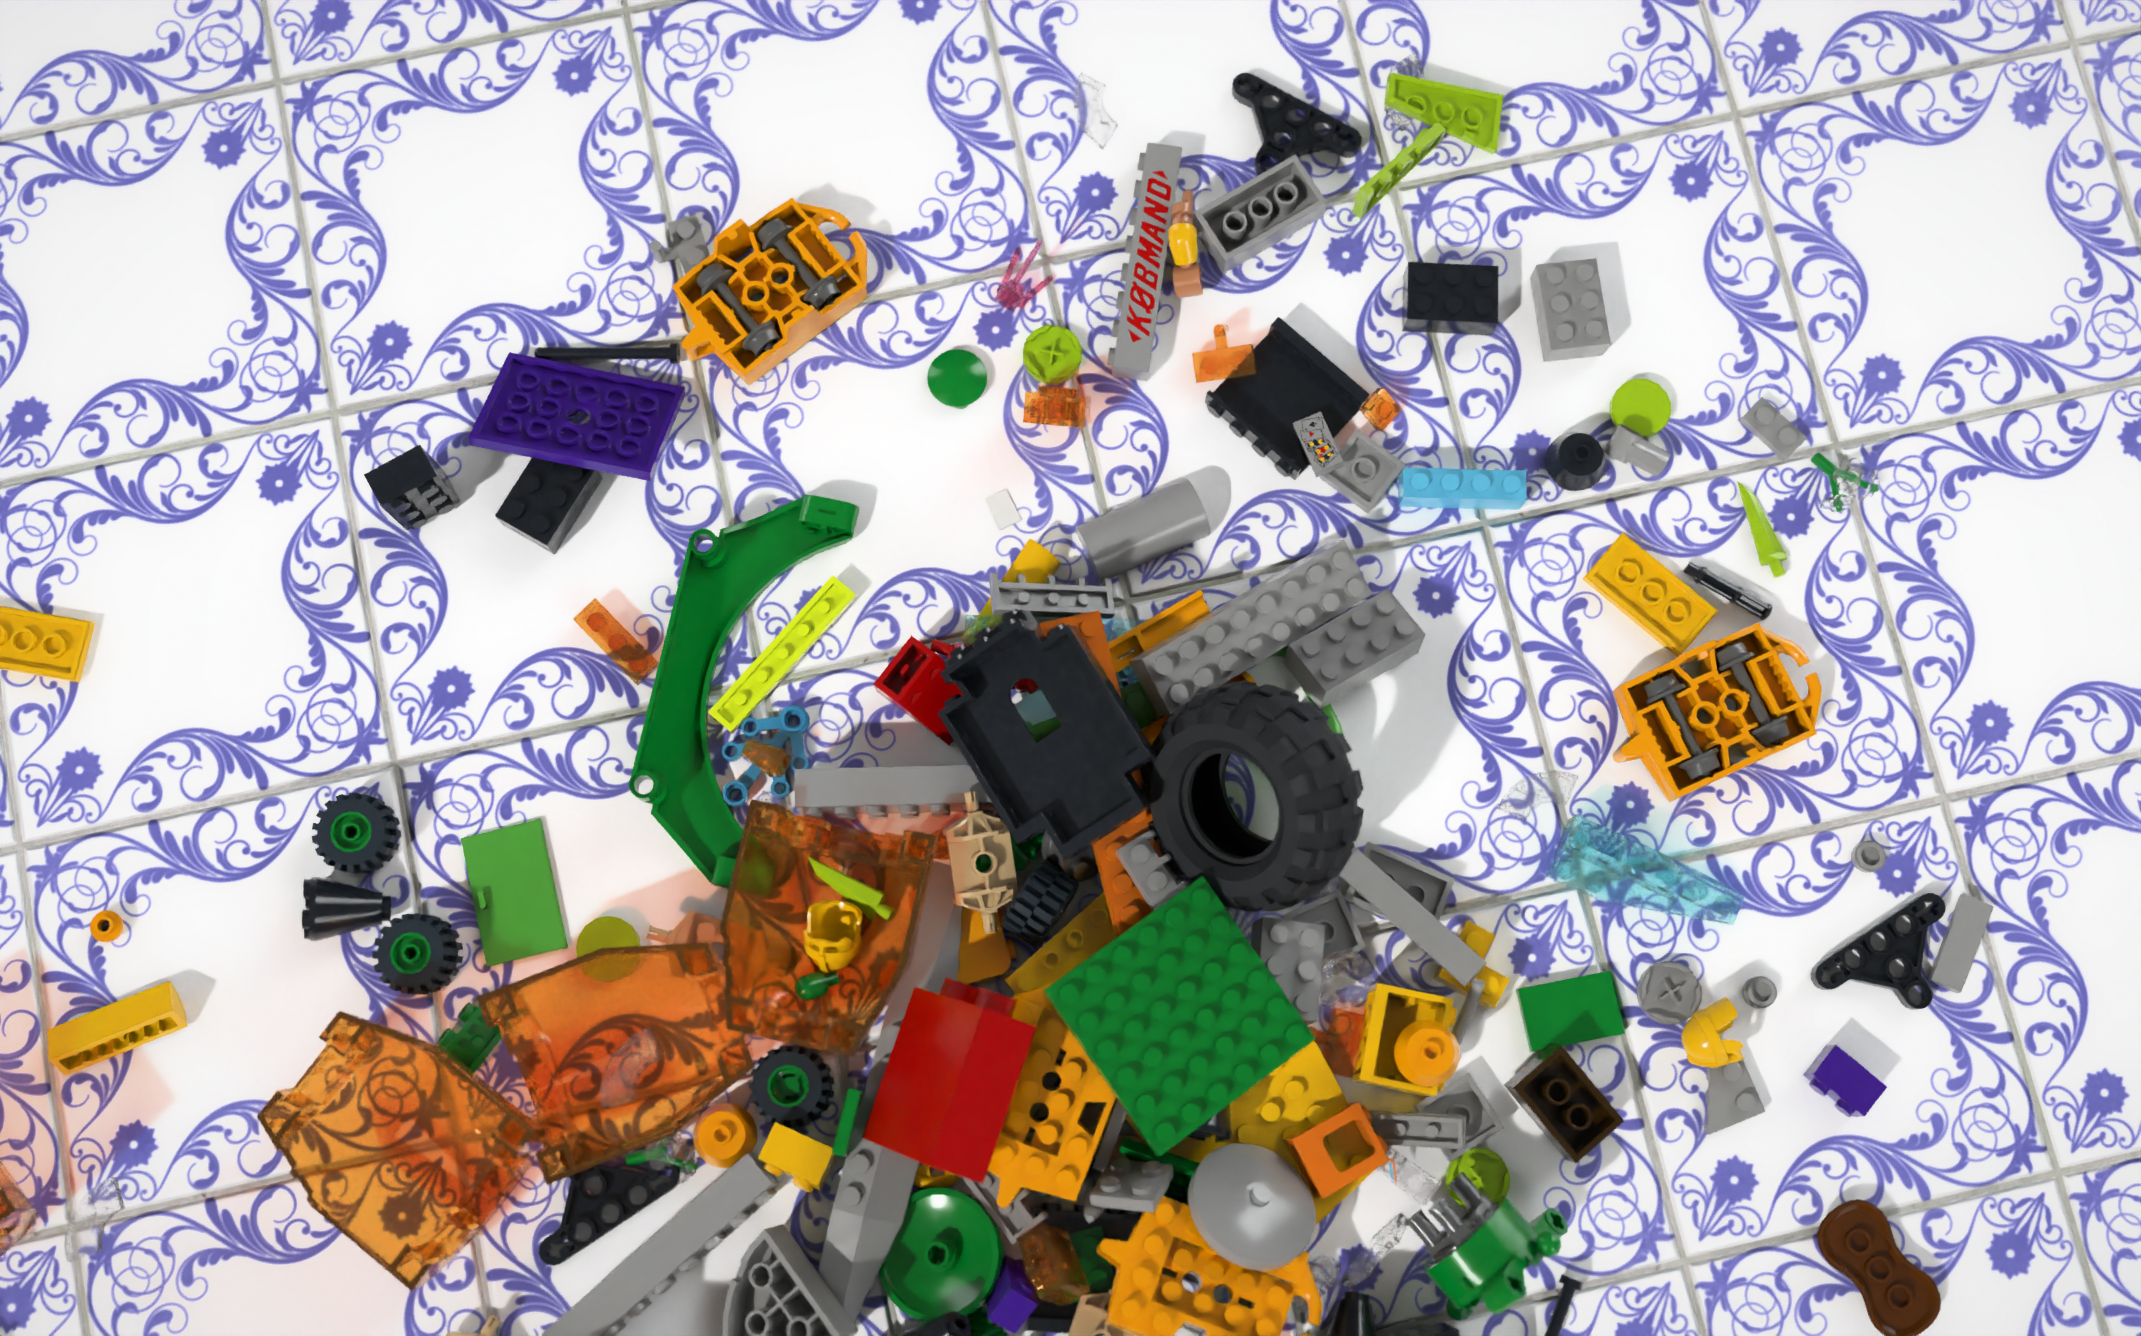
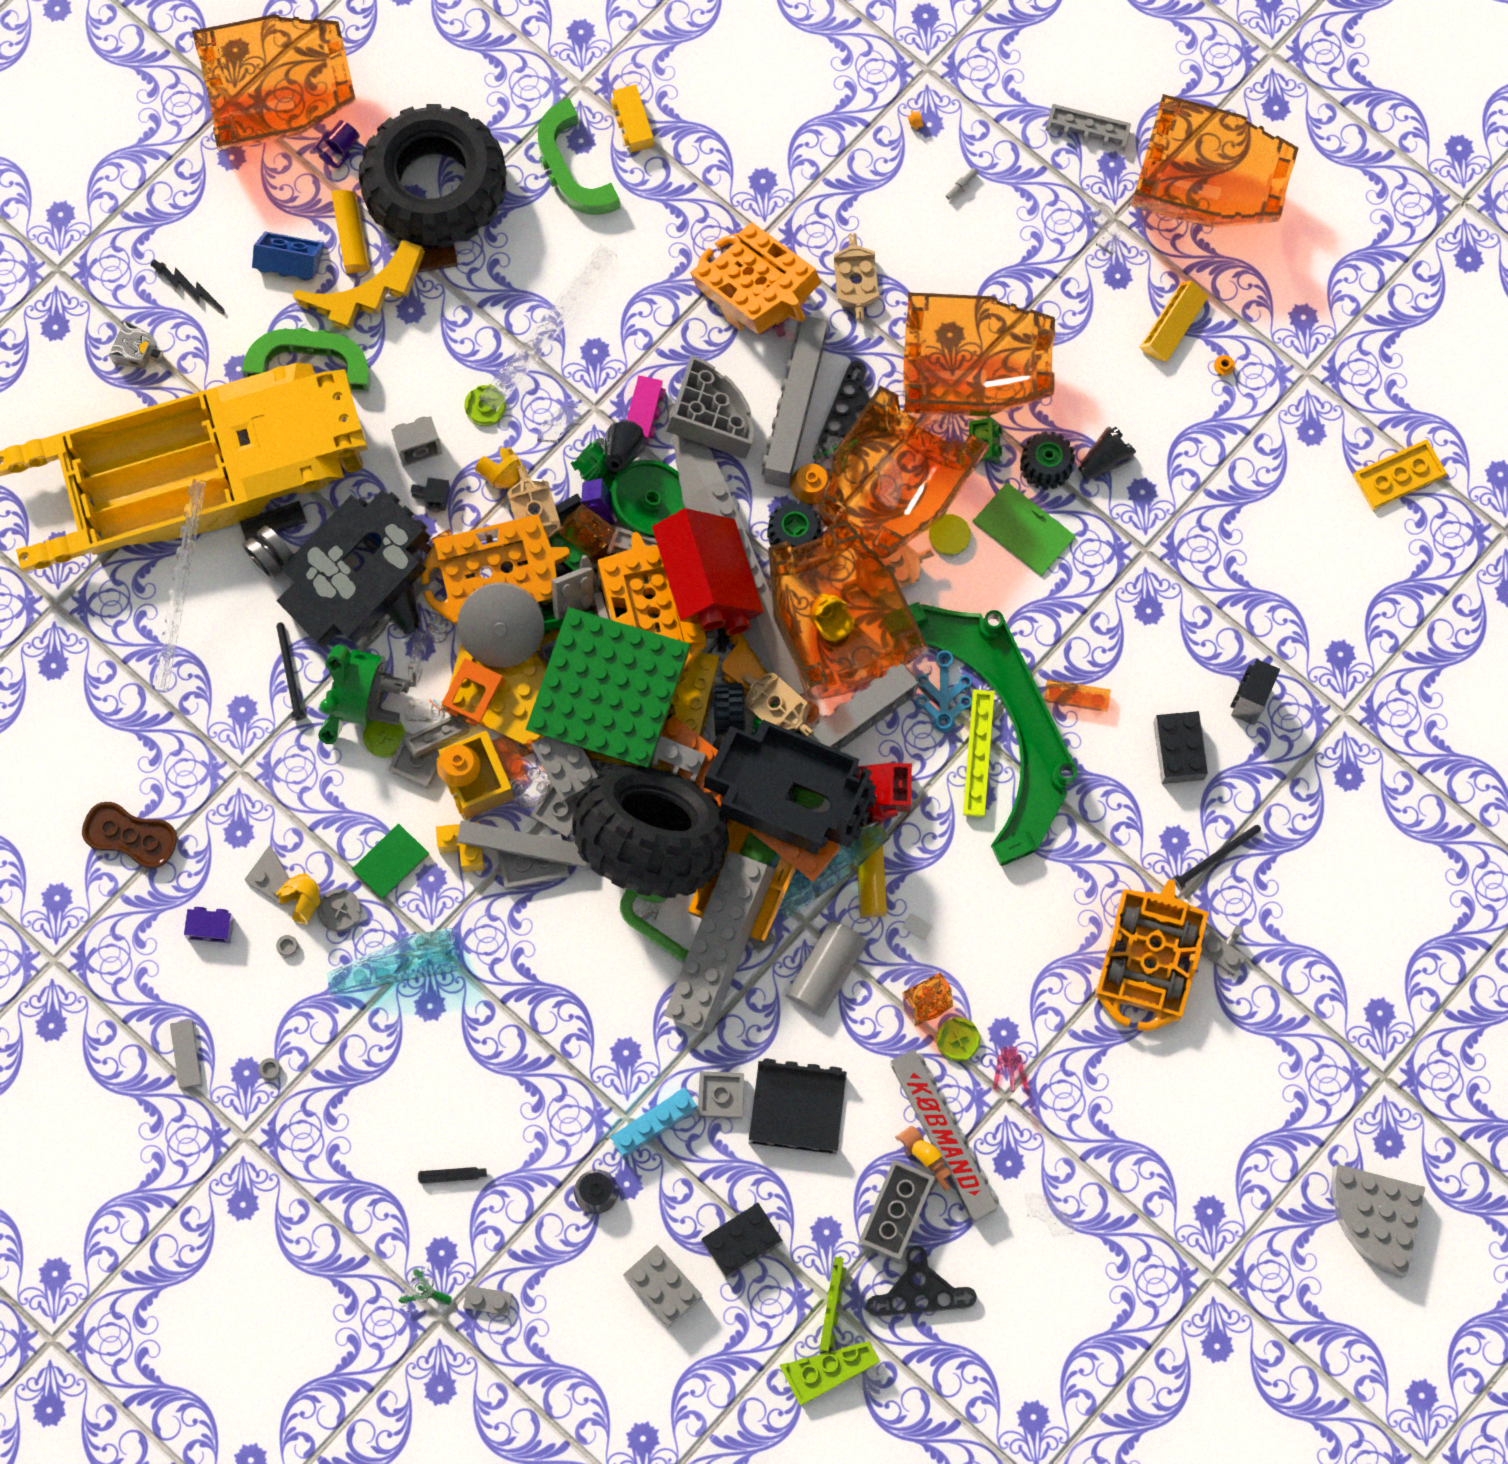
camera: 145 degrees right, 5 degrees down
black wheel [312,793,401,874] -> none
dark purple plate [469,352,685,481] -> none
clear orange cone [742,739,791,778] -> none
yellow brick [758,1122,838,1194] -> none
green cylinder [794,972,839,1001] -> none
lime bar [807,856,896,921] -> none
green tile [832,1088,864,1157] -> none
green dish [927,349,987,409] -> none
light grey hinge [989,573,1115,619] -> none
clear orange plate [1192,323,1257,383] -> none
light grey brick [1283,589,1426,709] -> none
light grey tile [1293,411,1344,478] -> none
clear orange plate [1359,388,1401,432] -> none
light grey bar [1452,978,1485,1048] -> none
clear tile [1496,770,1579,821] -> none
dark brown brick [1504,1043,1624,1163] -> none
yellow tile [1583,532,1718,657] -> none
light grey piece [1603,424,1671,477] -> none
lime tile [1609,379,1671,439] -> none
light orange piece [1613,622,1822,803] -> none
lime bar [1737,481,1788,579] -> none
black beam [1810,893,1946,1010] -> none

